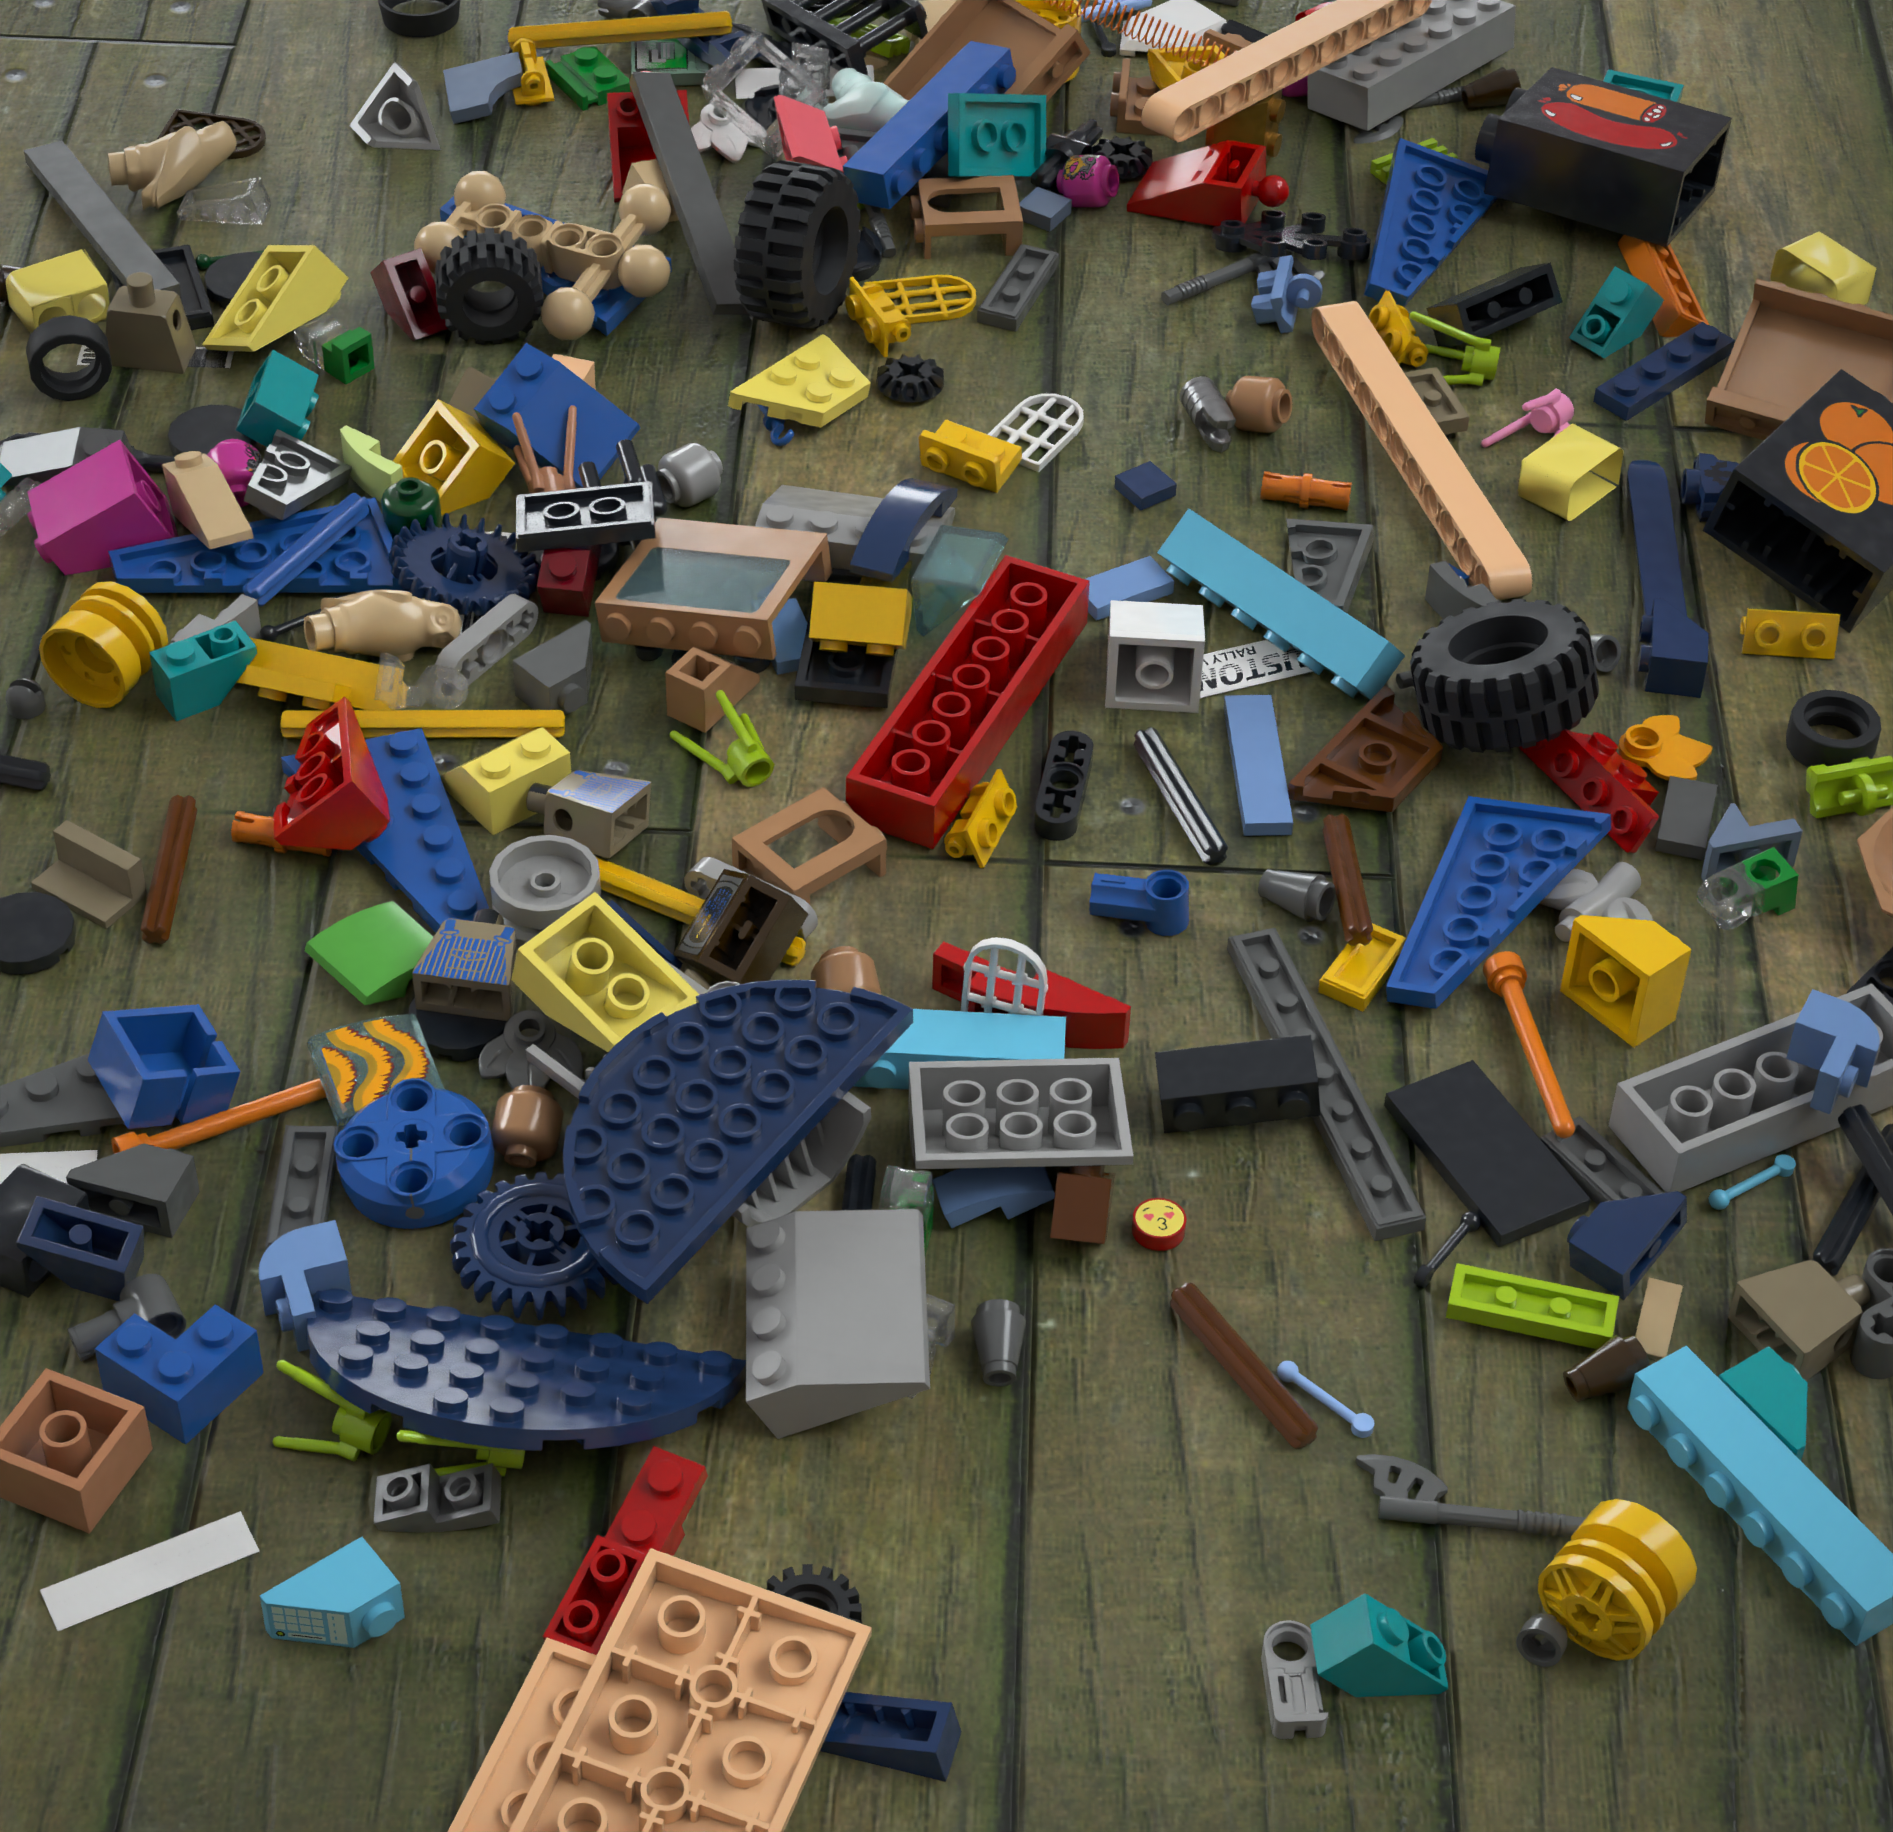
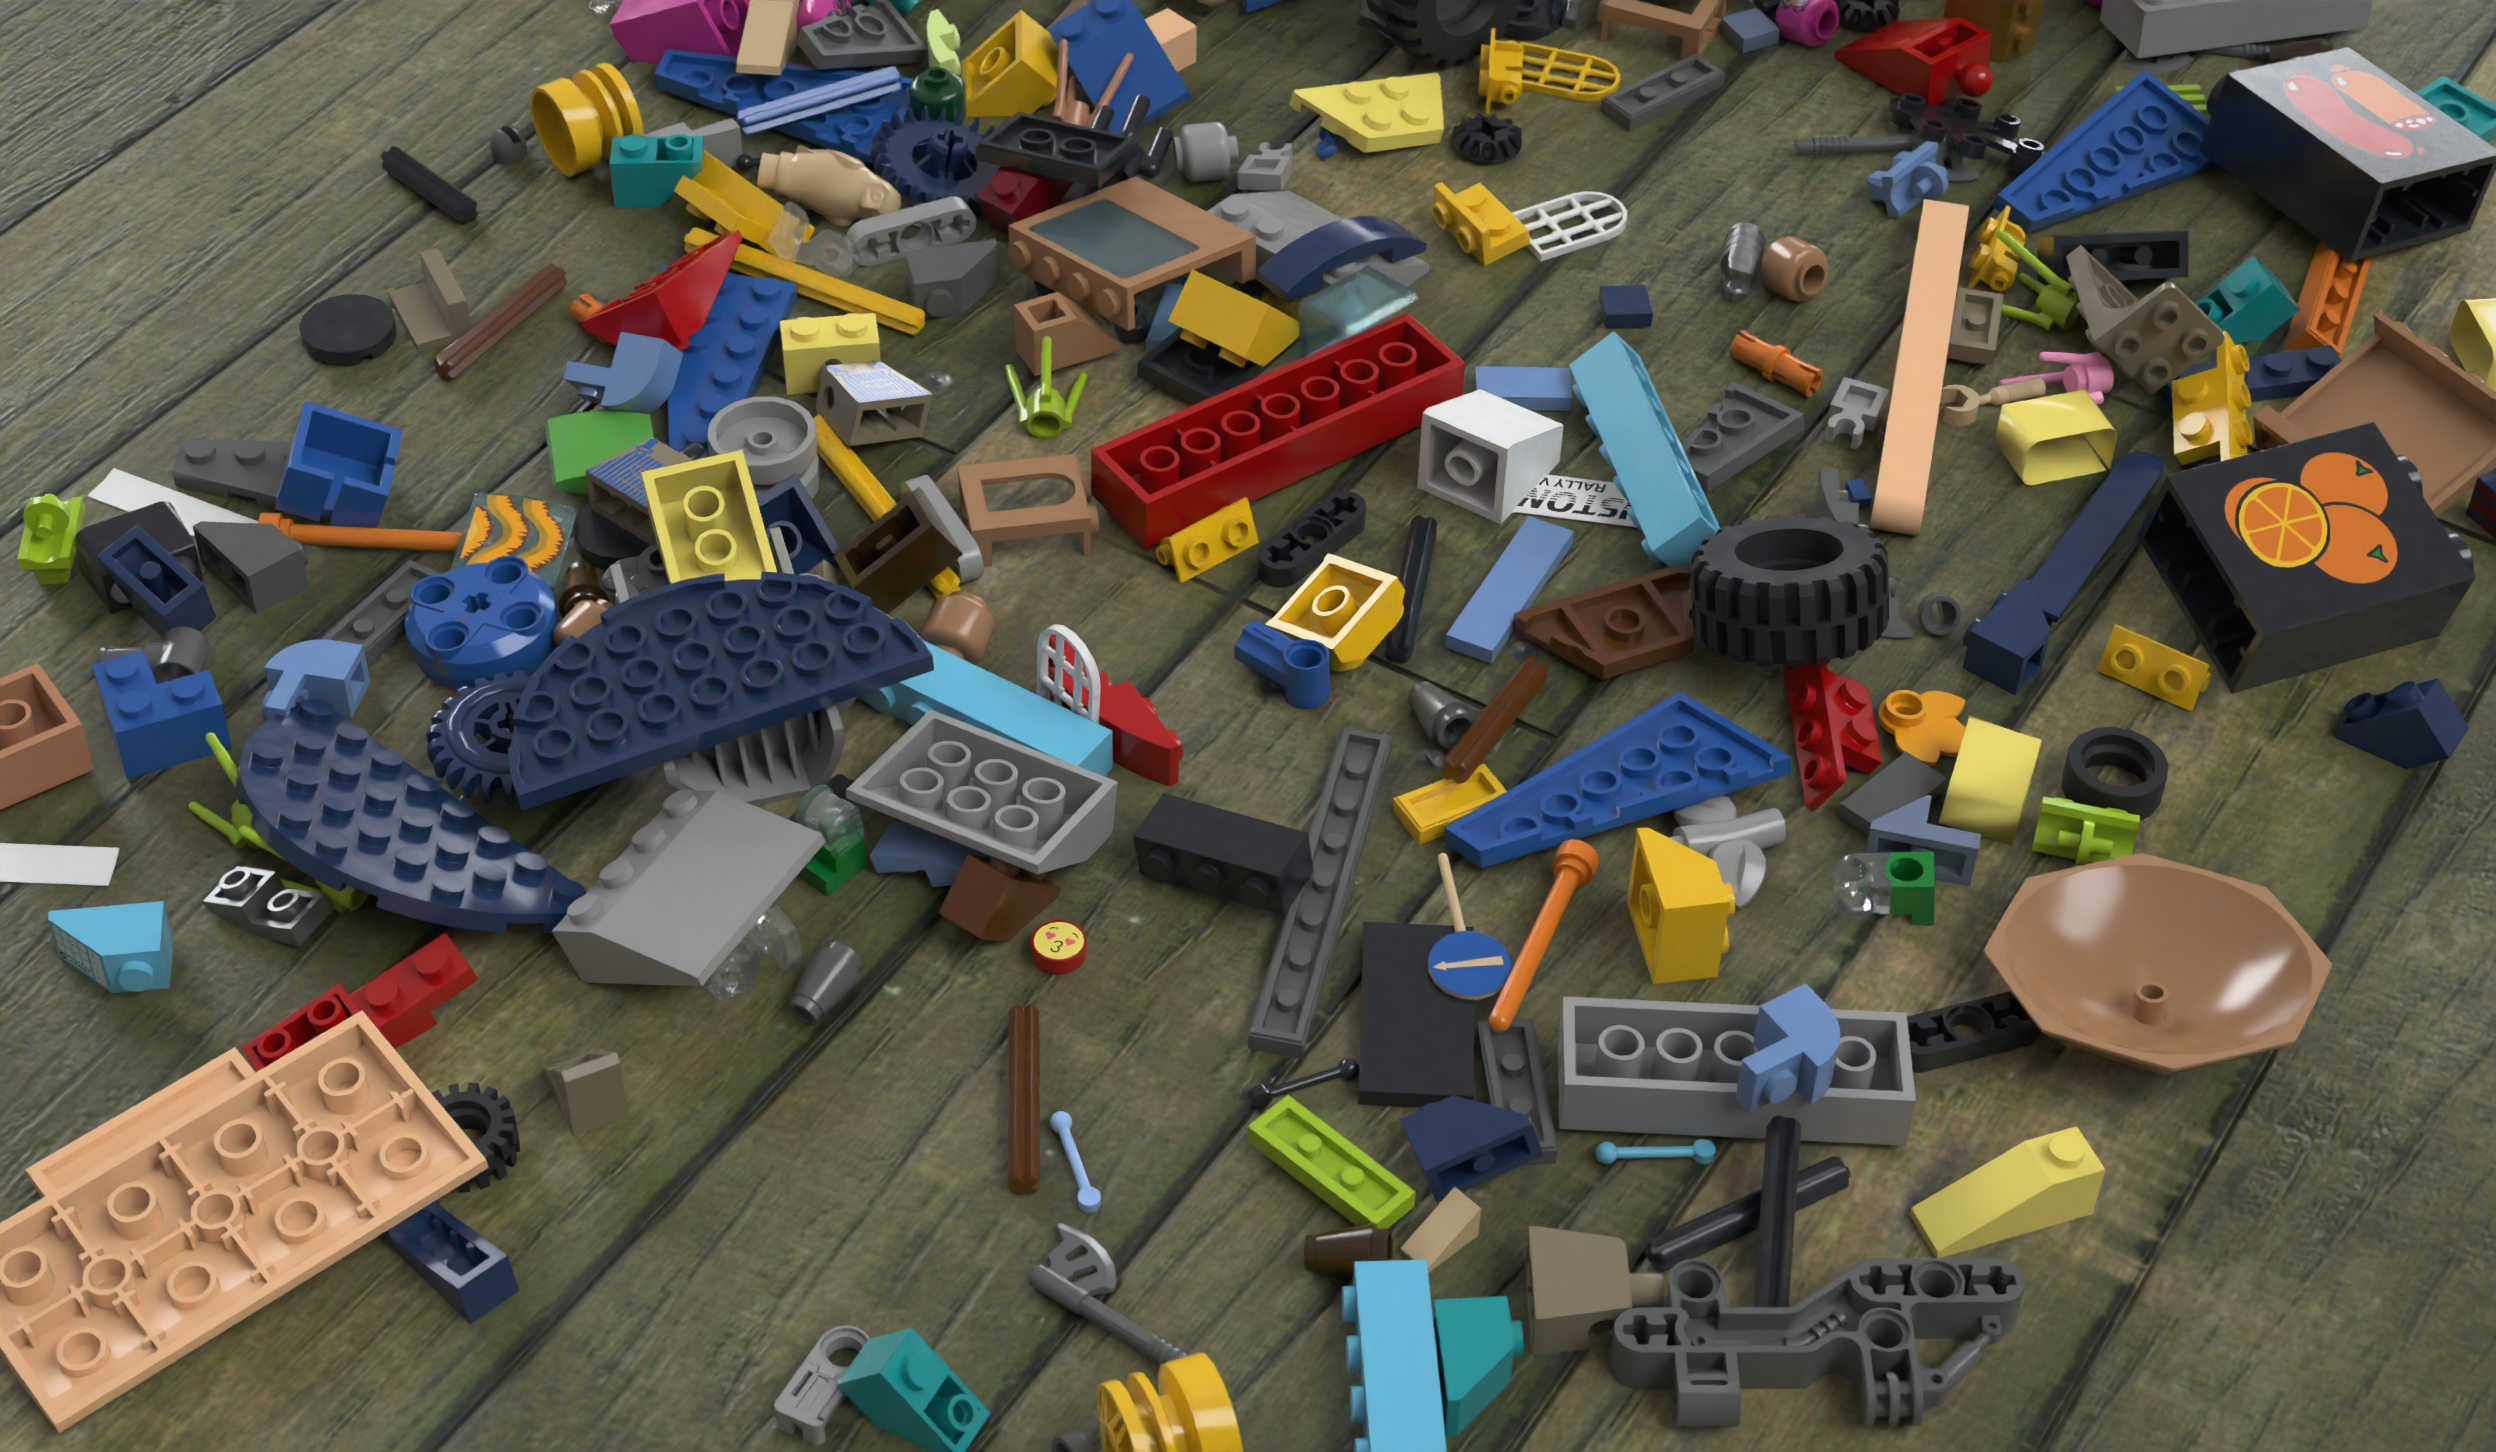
camera: 30 degrees right, 0 degrees up
none -> dark tan slope [542,1049,628,1136]
none -> dark brown cone [558,562,610,618]
none -> medium blue brick [563,332,683,414]
none -> light grey plate [1237,142,1293,193]
none -> yellow slope [1266,553,1405,671]
none -> blue piece [1428,853,1511,1000]
none -> light grey plate [1826,377,1890,449]
none -> light yellow piece [1938,715,2042,845]
none -> tan piece [1940,377,2046,426]
none -> dark tan bracket [2066,245,2224,395]
none -> yellow bracket [2172,330,2253,465]

